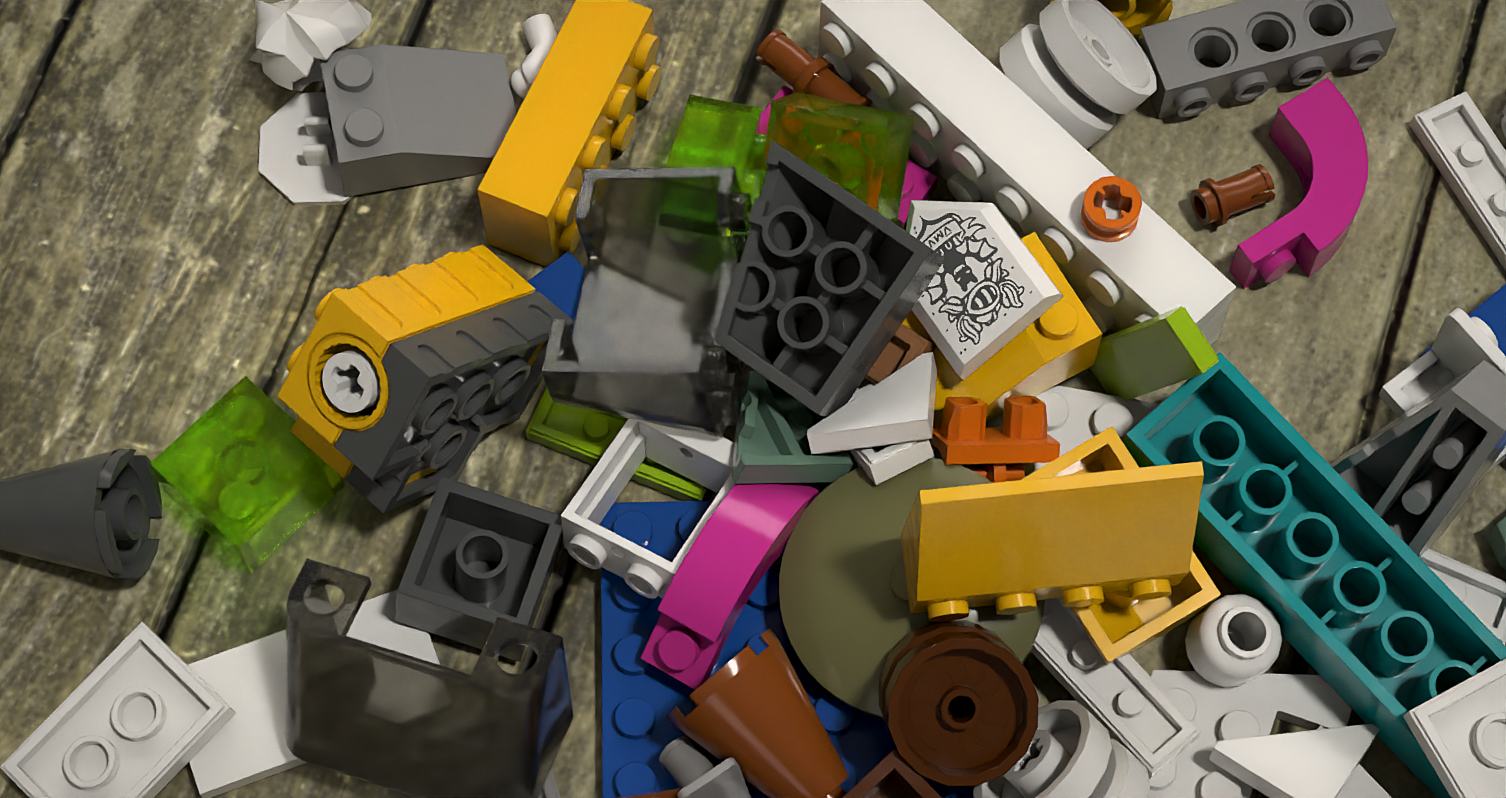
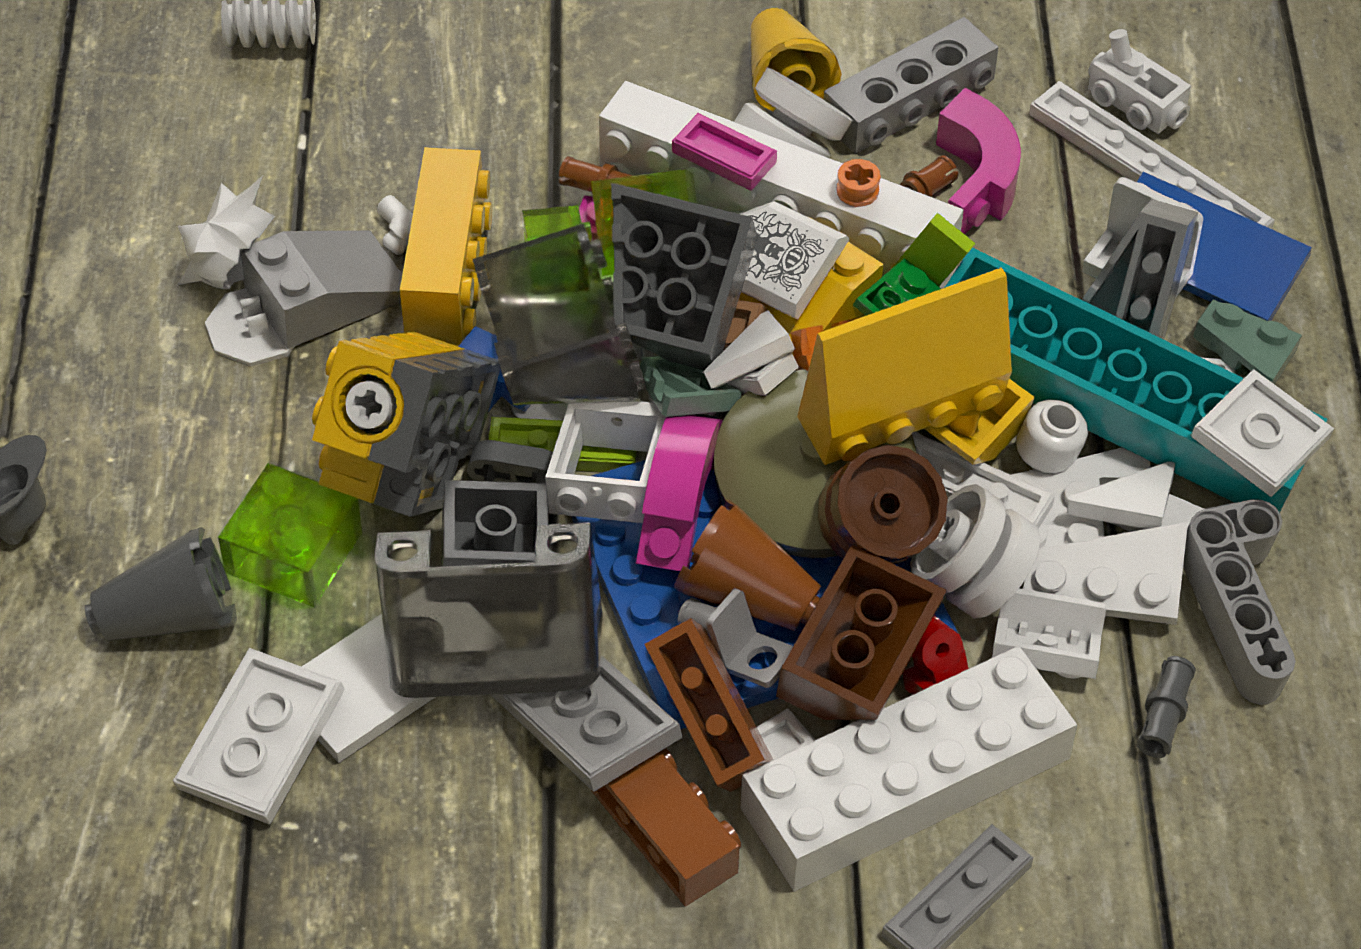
camera: 20 degrees left, 15 degrees down
none -> dark grey beam [467,440,553,484]
none -> dark pink tile [672,113,777,191]
none -> green slope [853,258,941,318]

